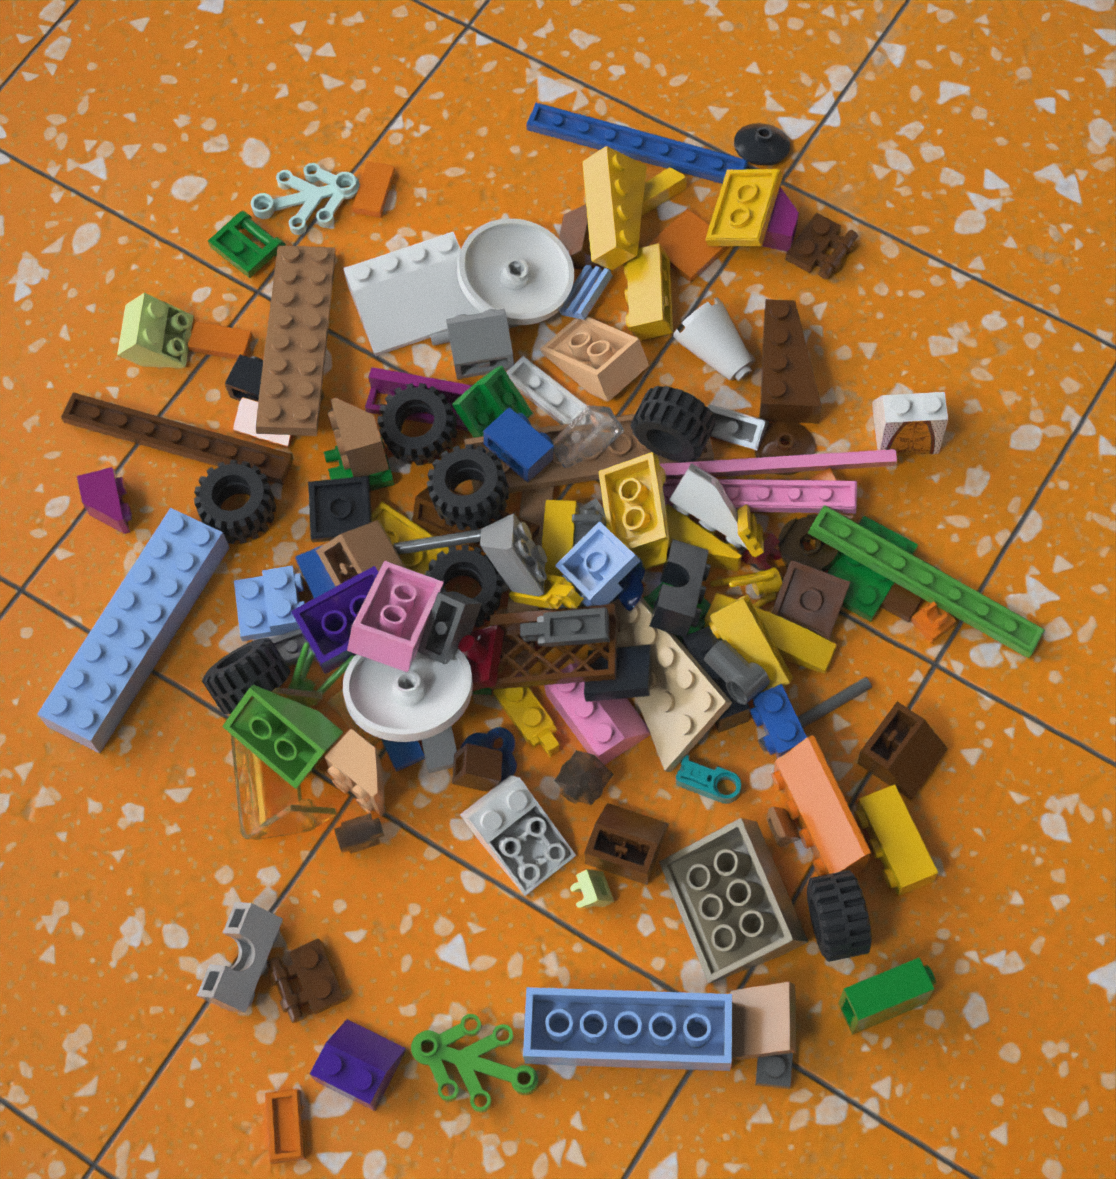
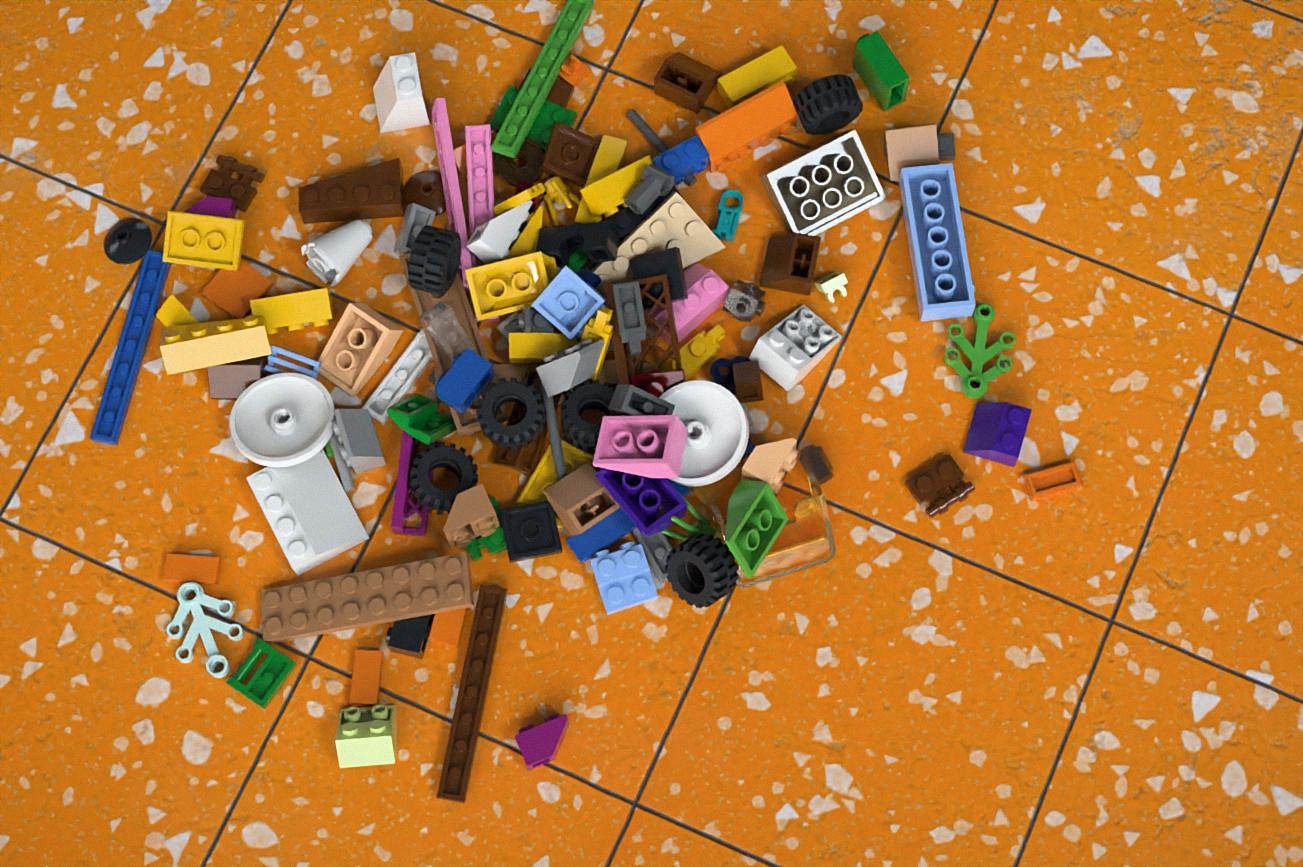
camera: 100 degrees left, 5 degrees up
light blue brick [37,508,230,753] -> none
black tyre [194,460,276,544] -> none
light grey arch [197,902,283,1013] -> none
medium nougat slope [766,807,800,847] -> none

